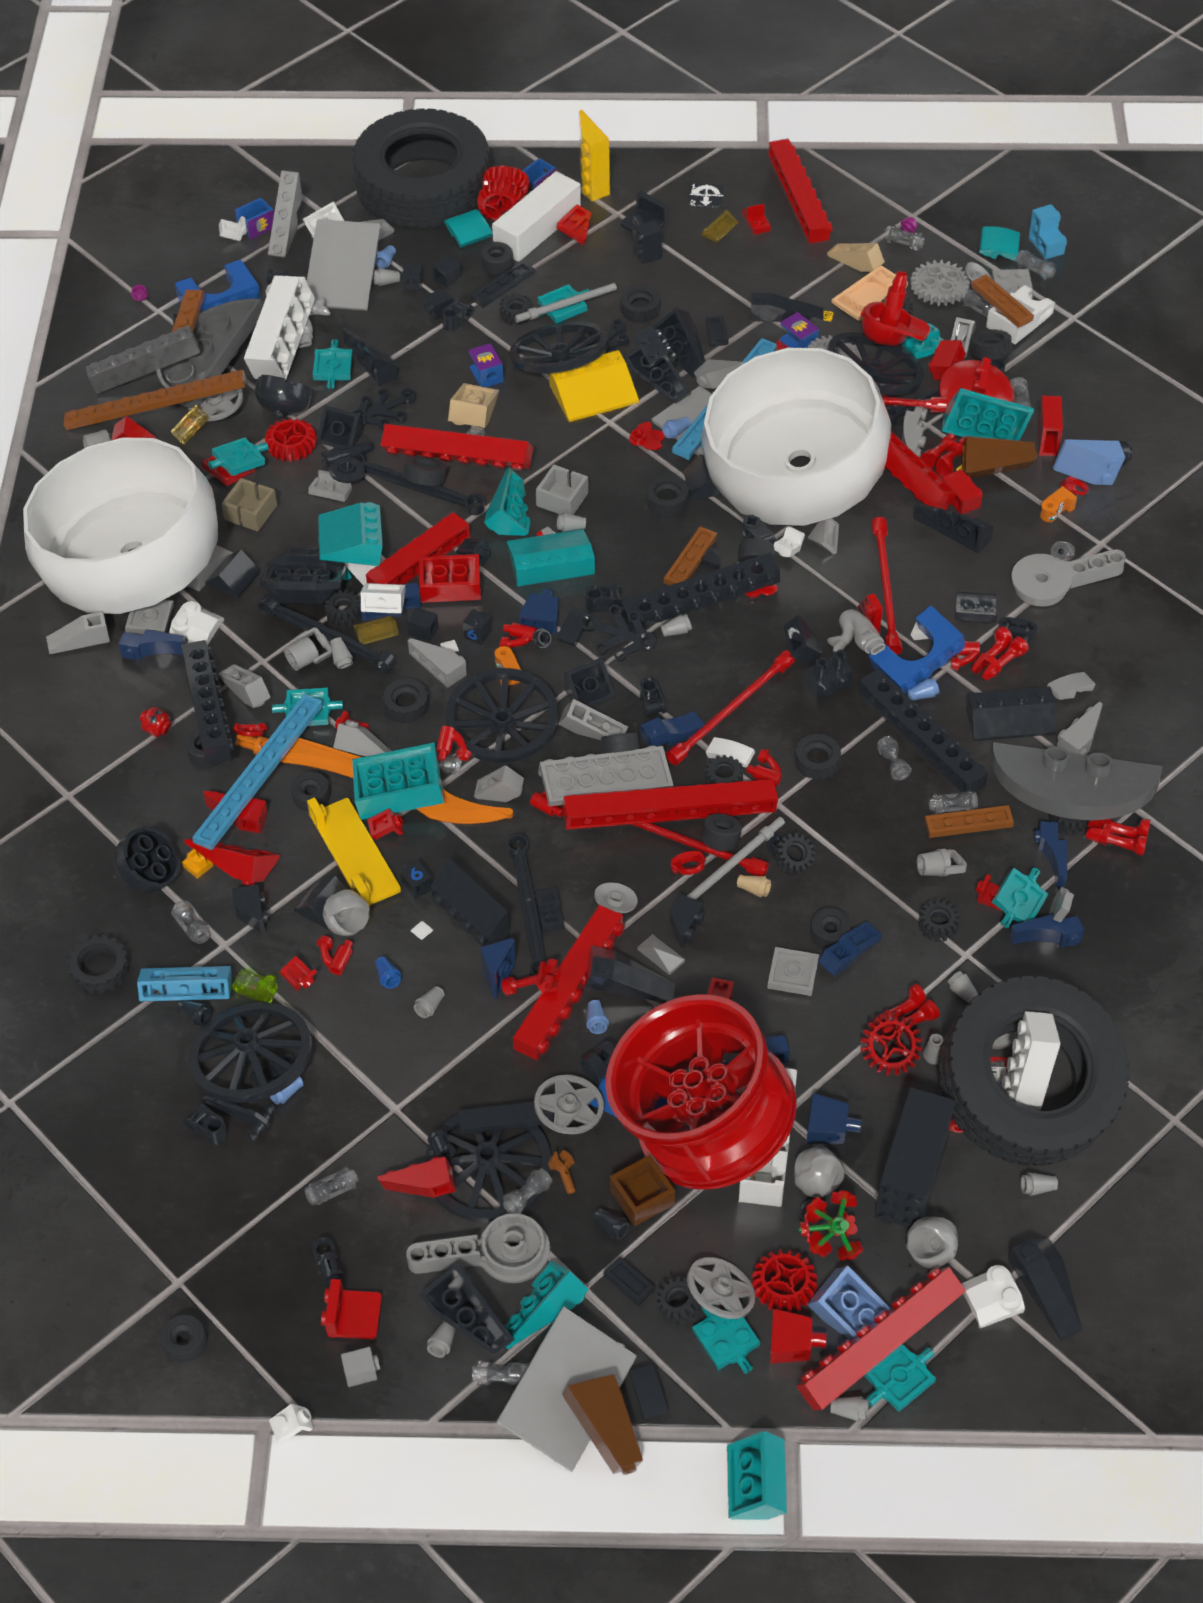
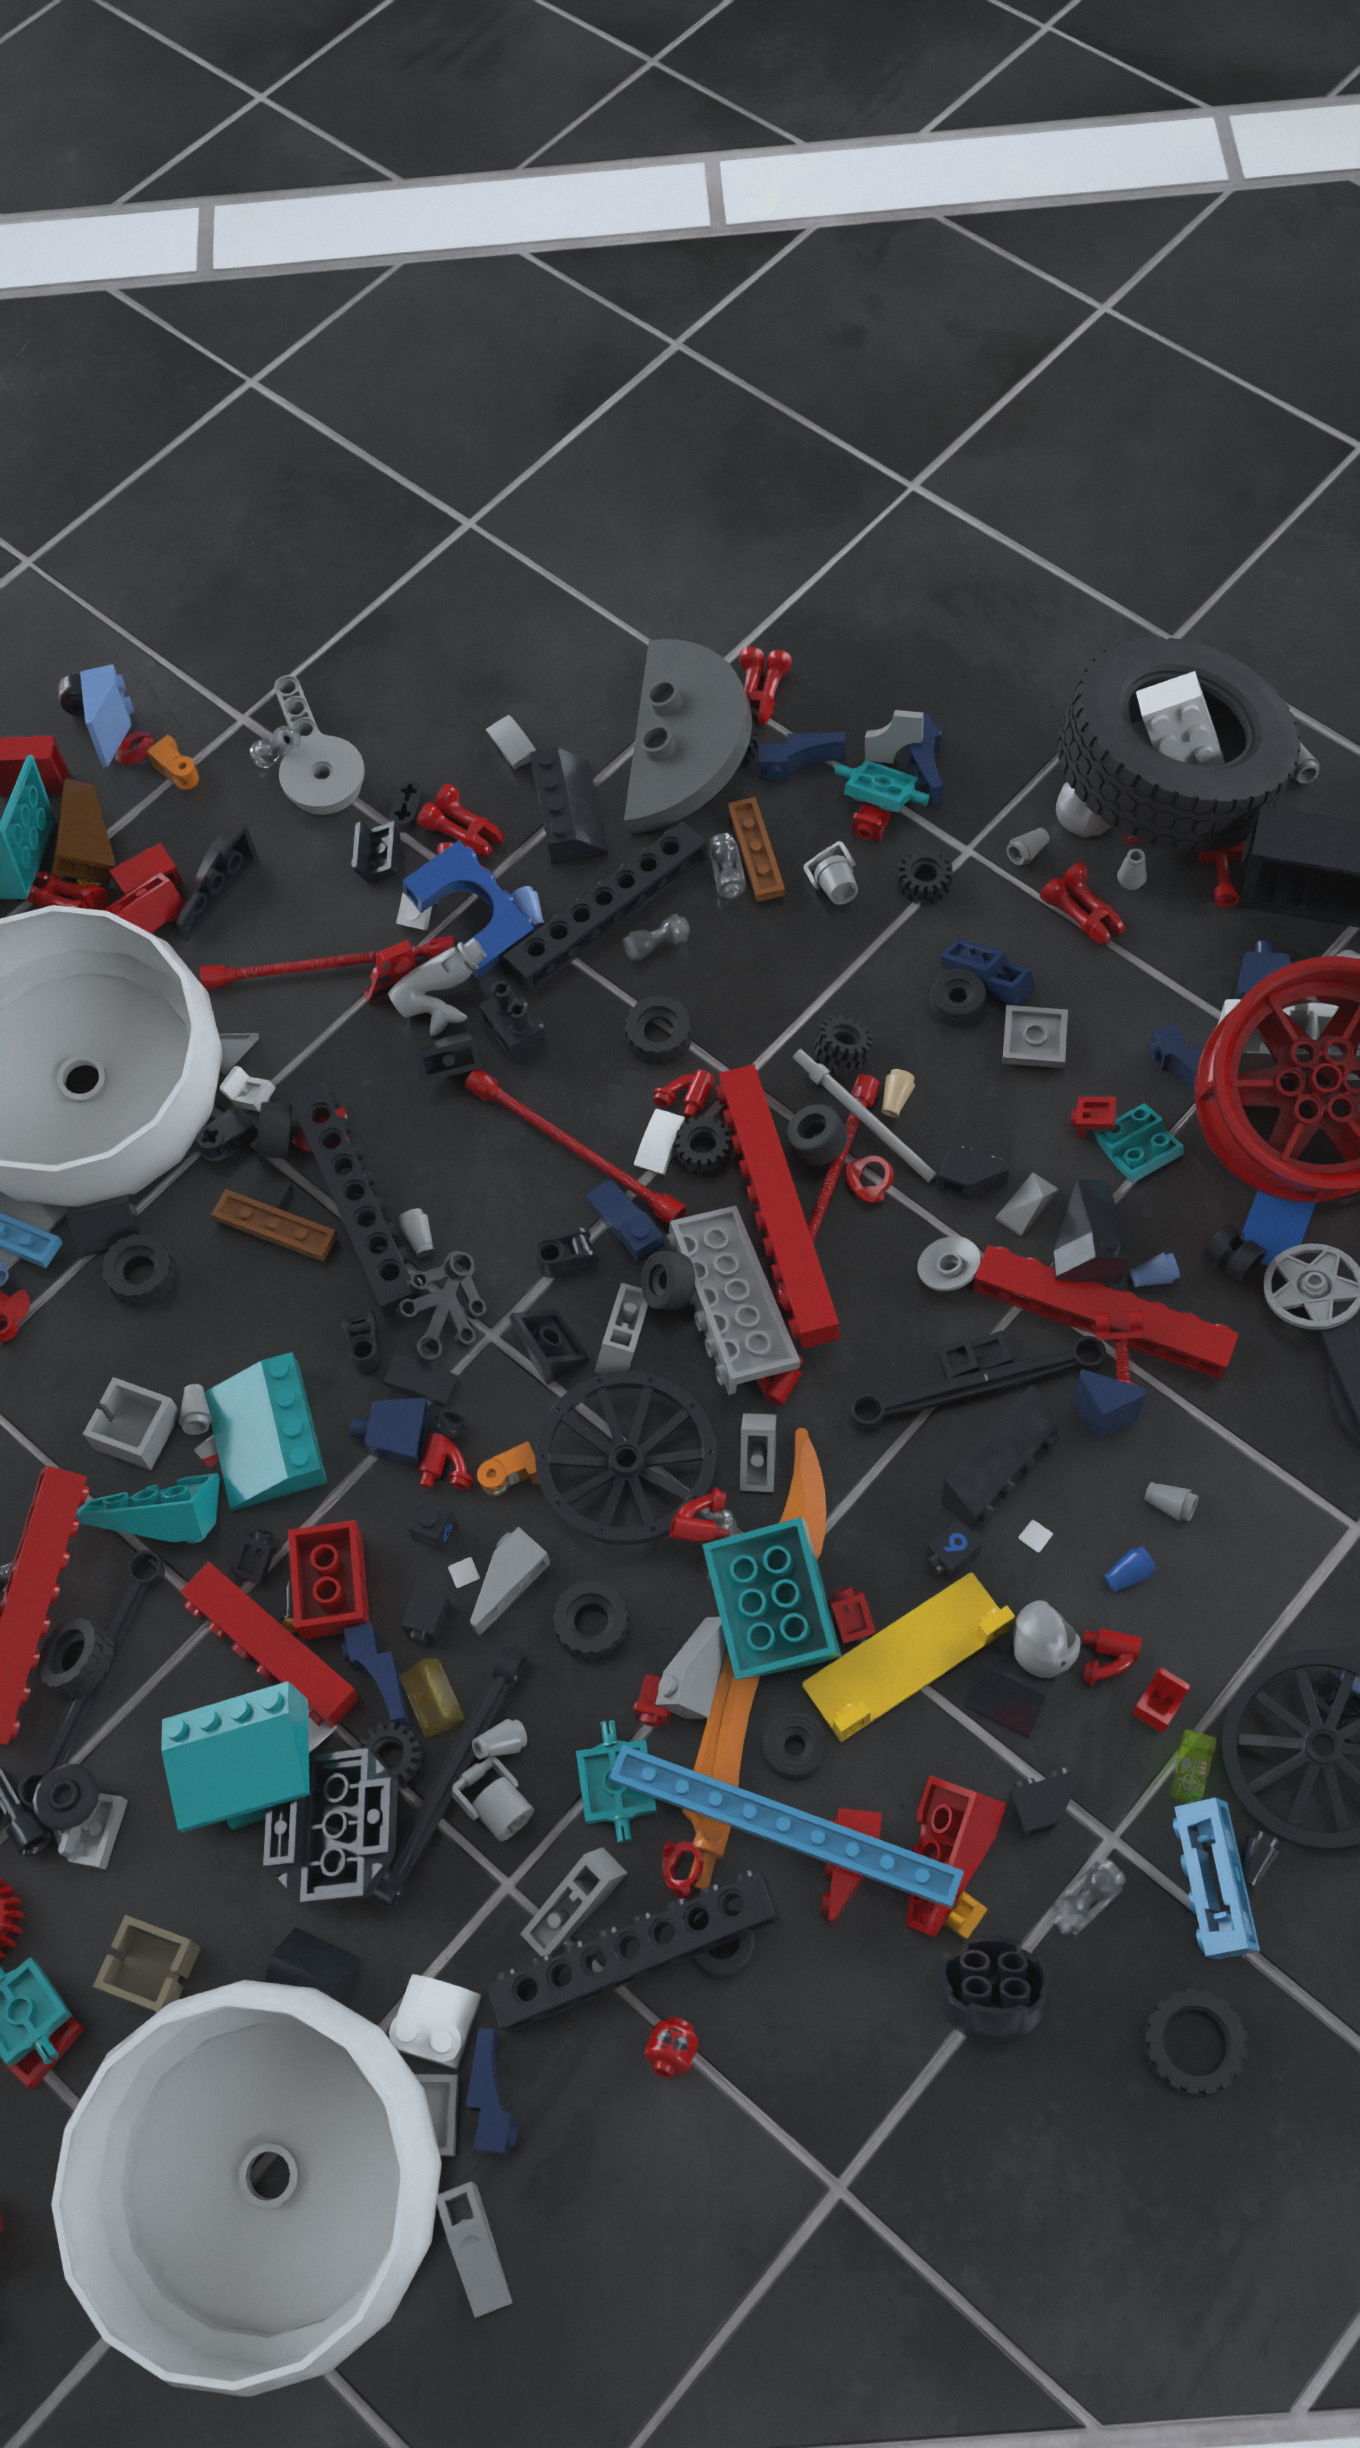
camera: 90 degrees left, 10 degrees up
white tile [361,583,405,613] -> none
red gear [860,1014,923,1076] -> none
light grey slope [1057,702,1103,755] -> none

